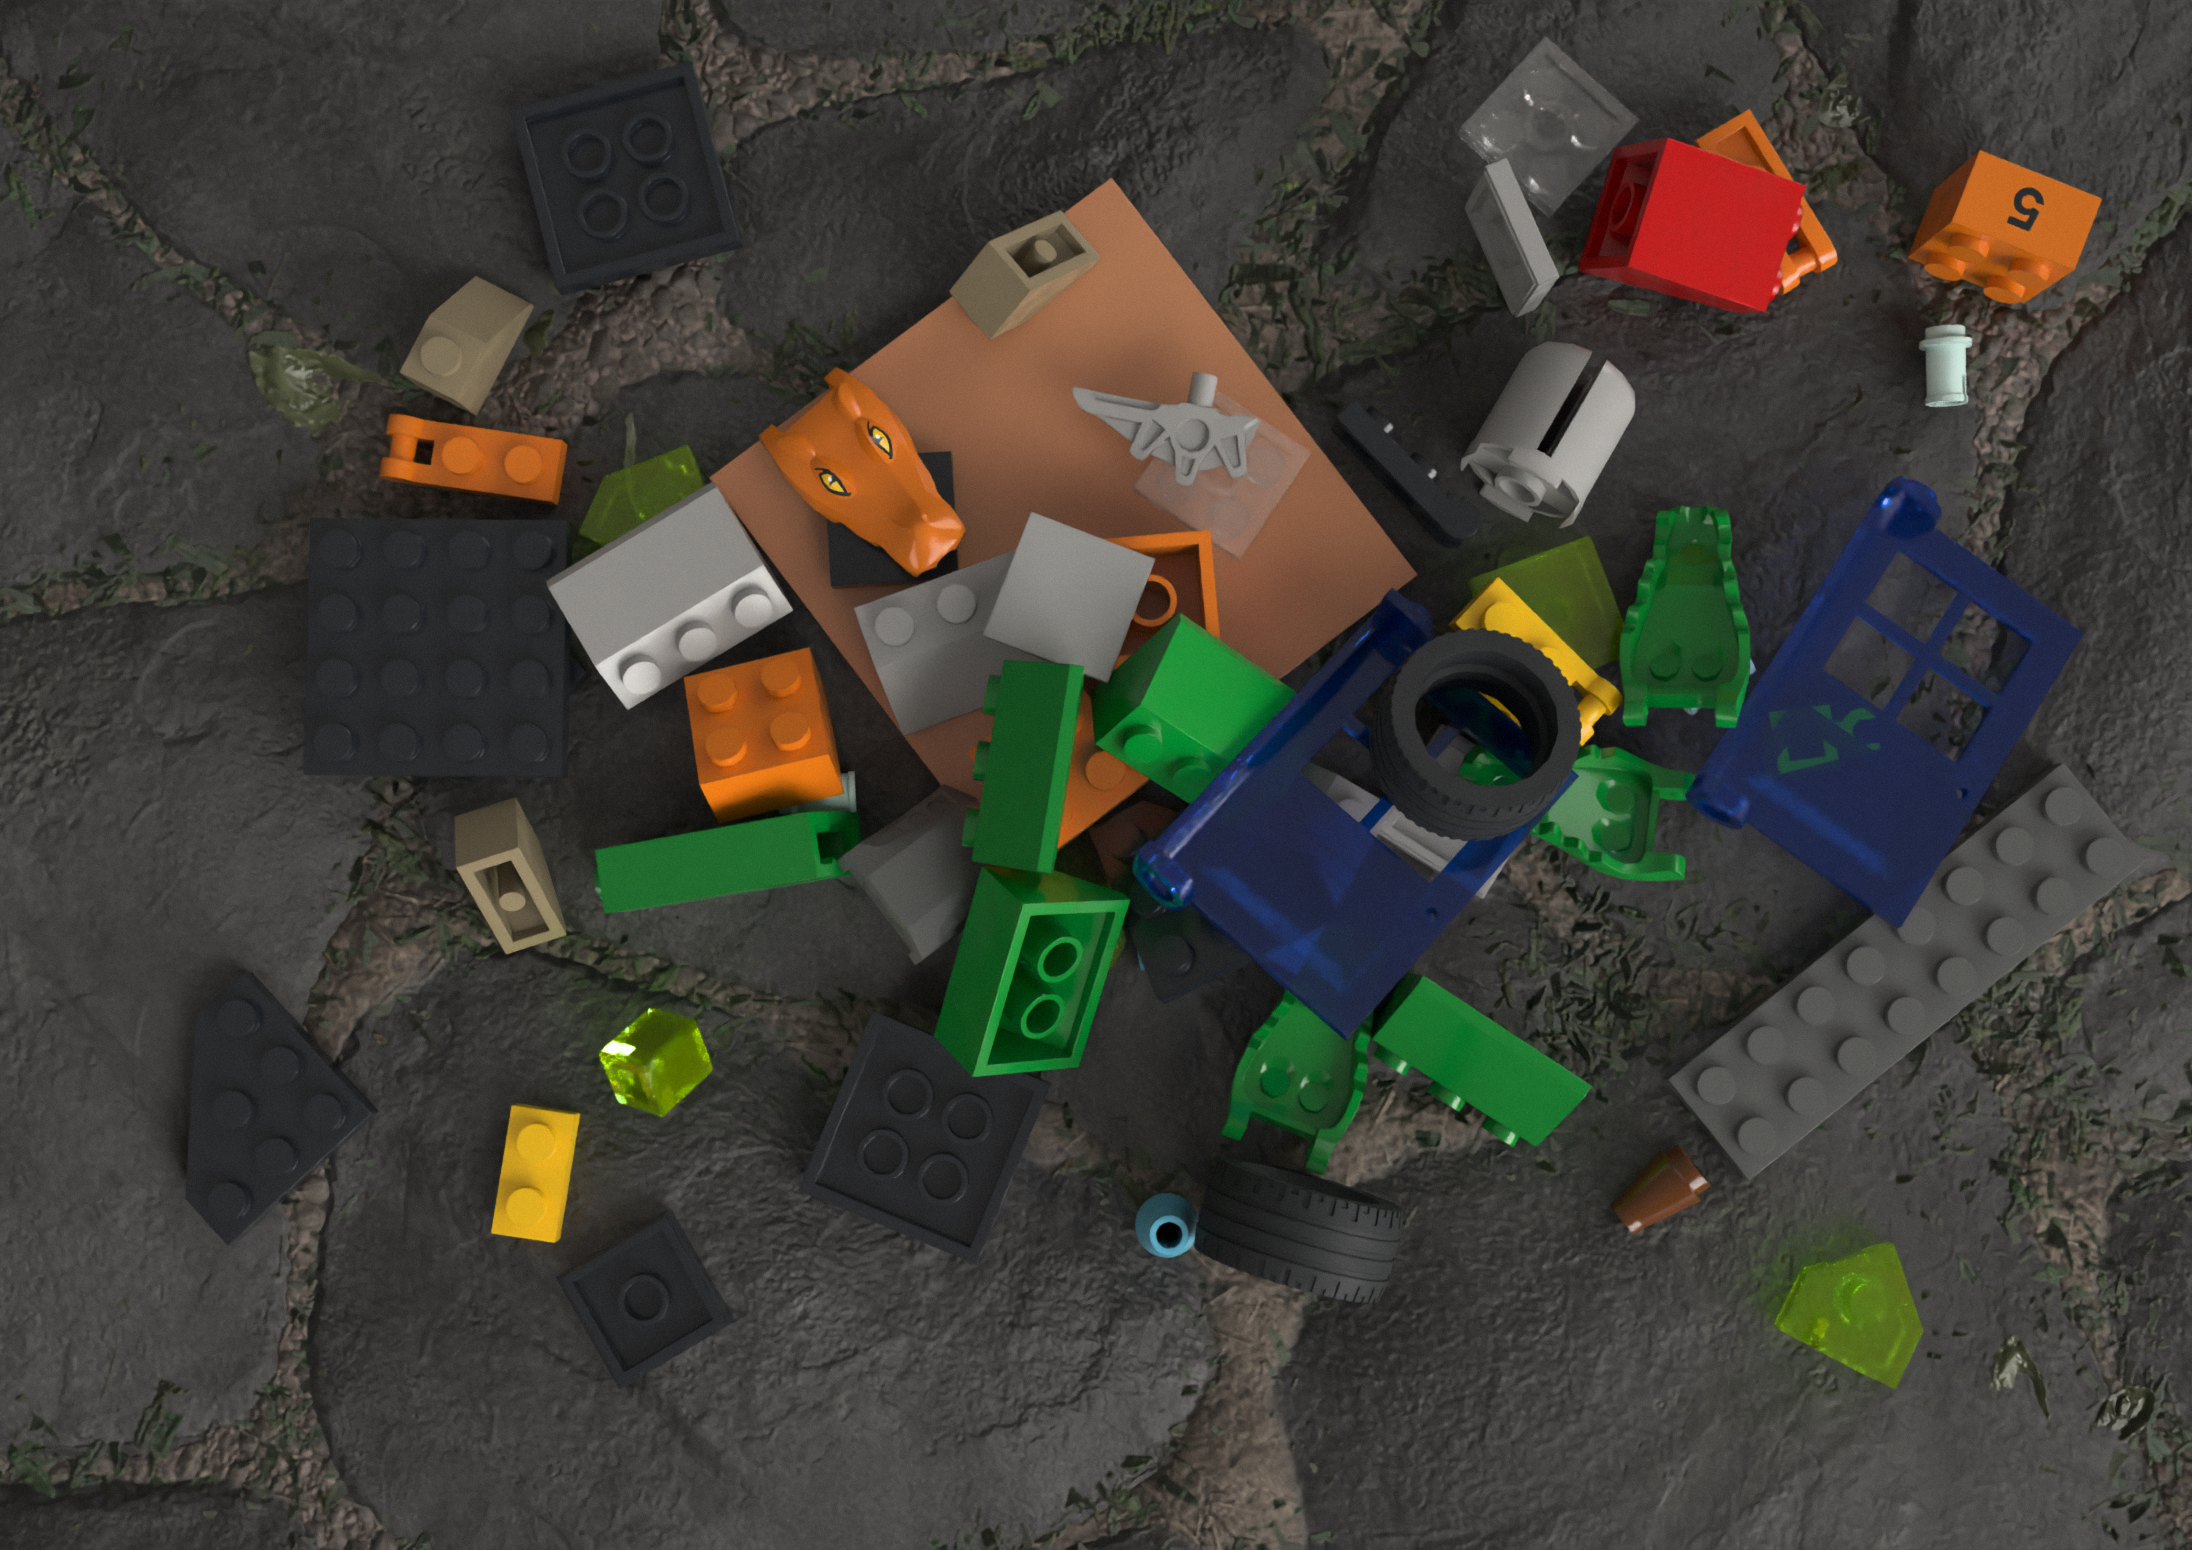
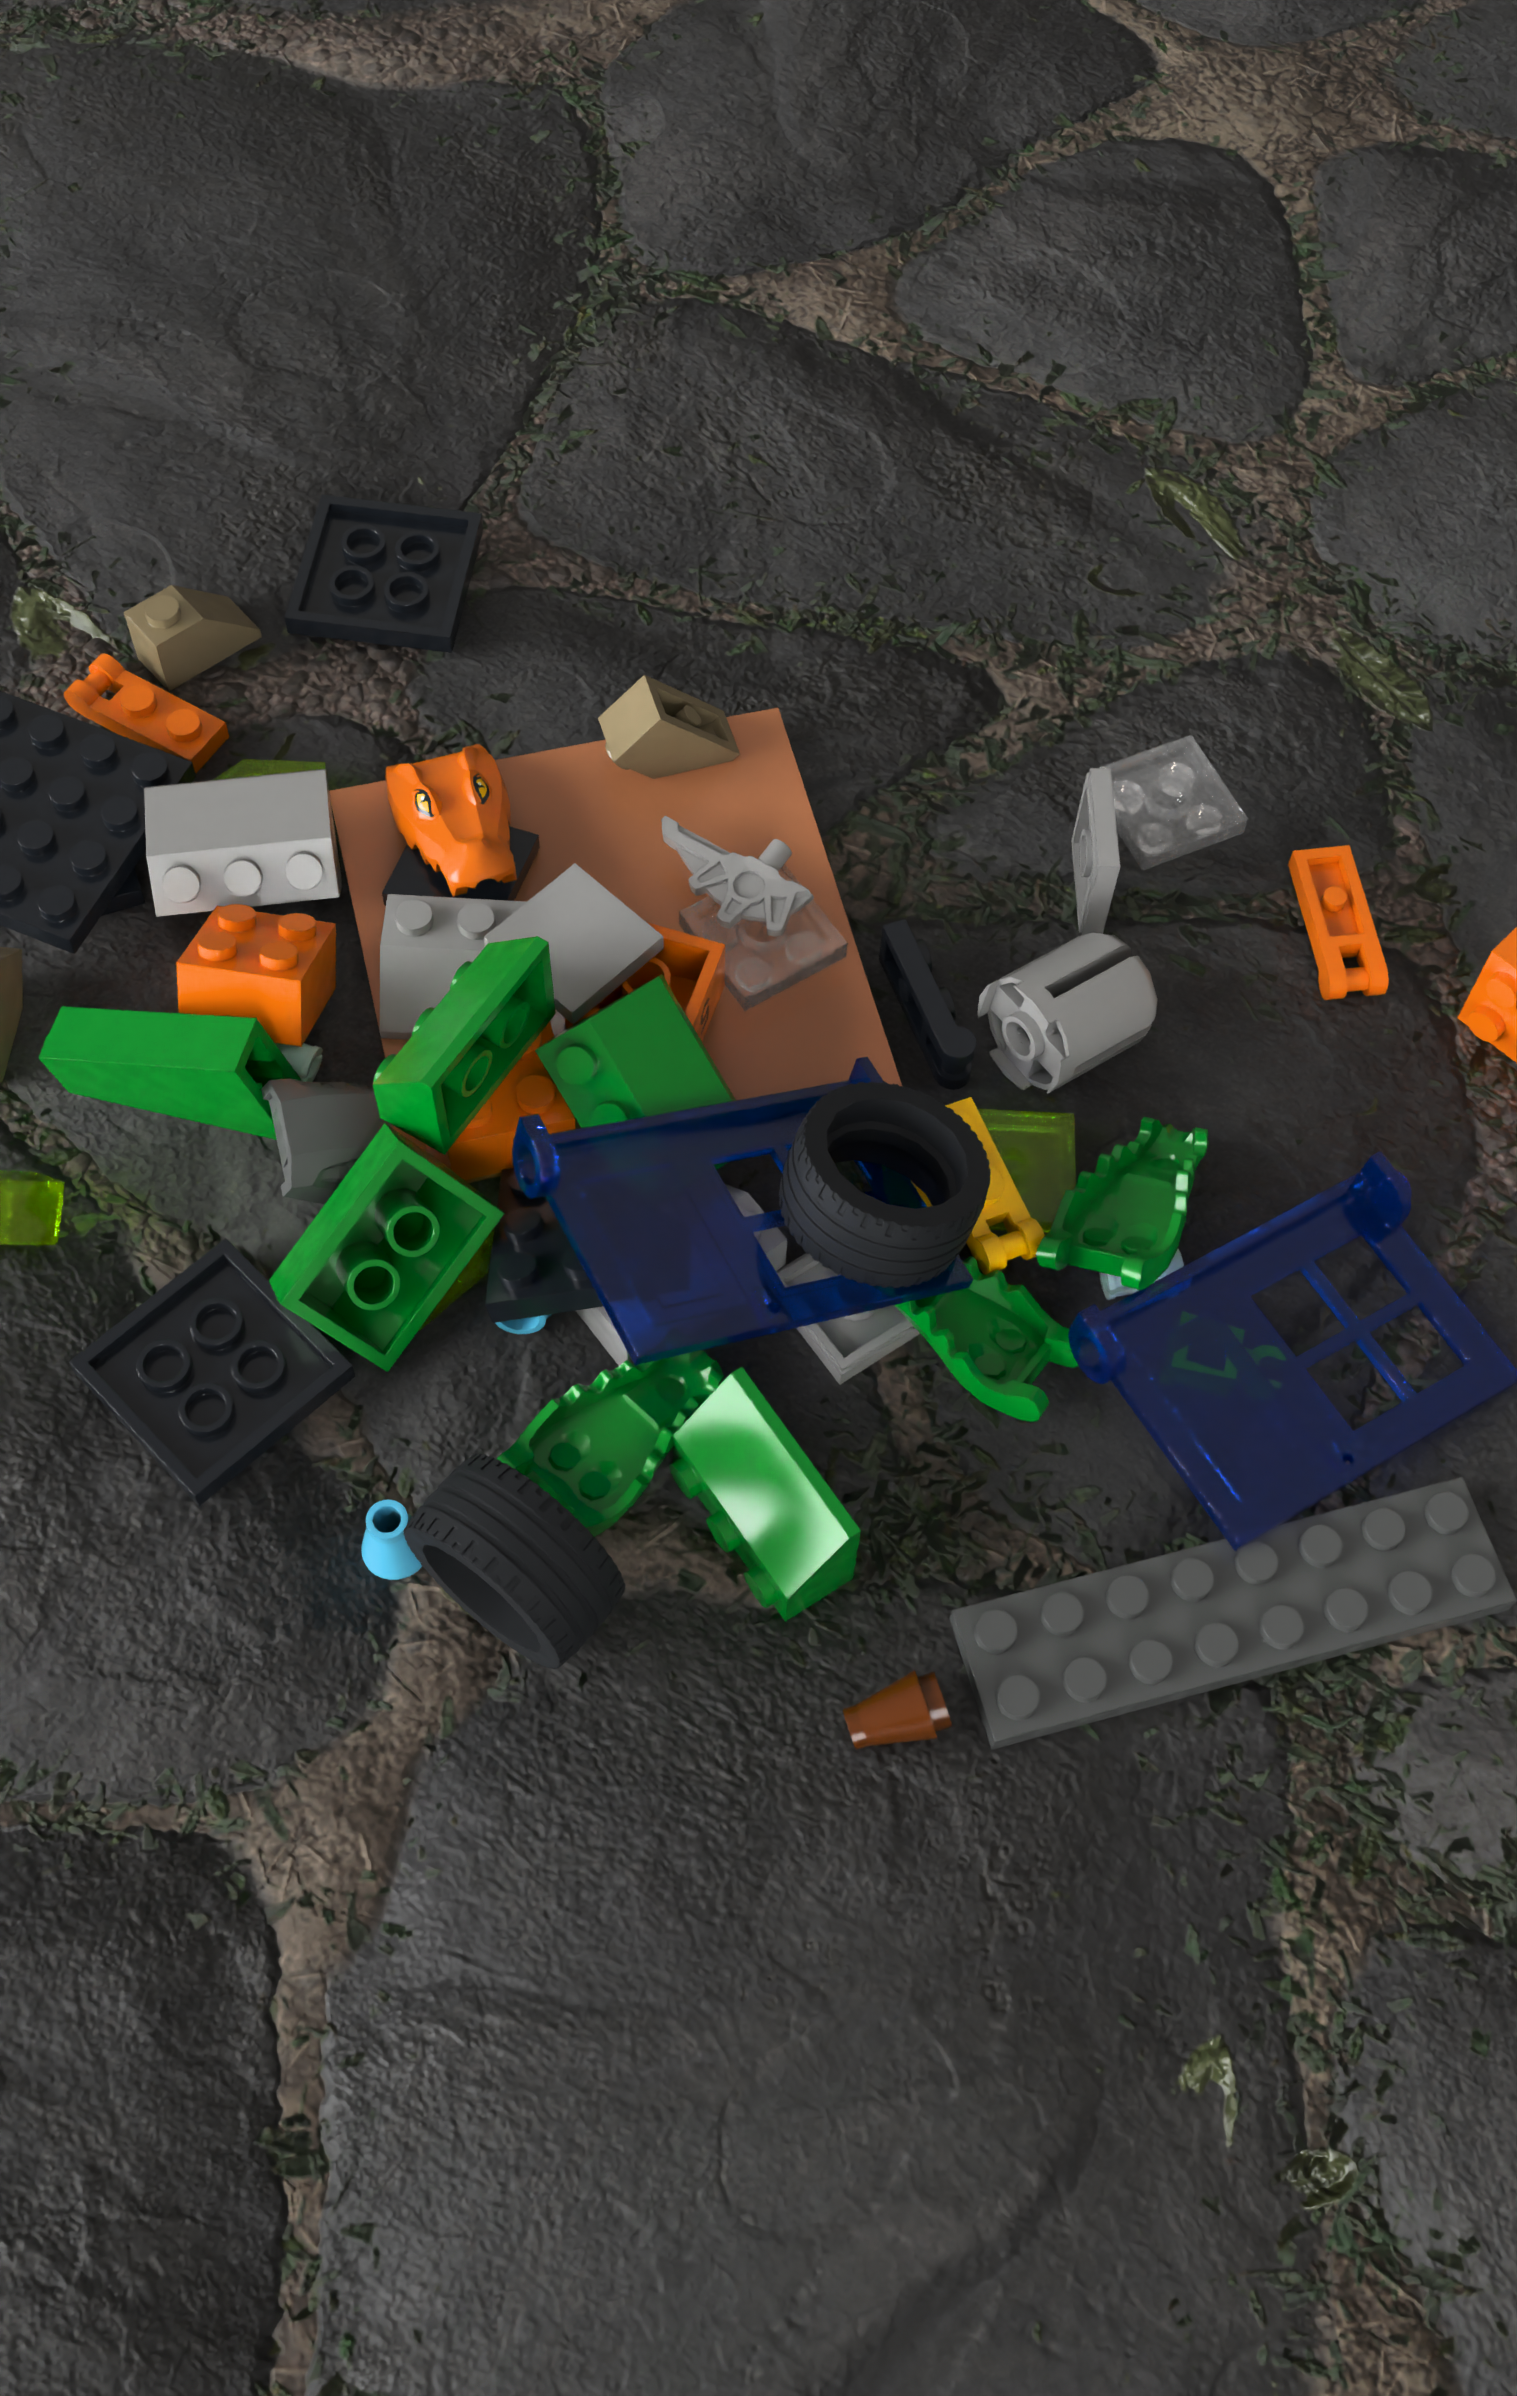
camera: 20 degrees right, 25 degrees down
red slope [1577,138,1806,313] -> none
clear neon green plate [1773,1241,1924,1389] -> none
light aqua pin [1919,325,1972,407] -> none

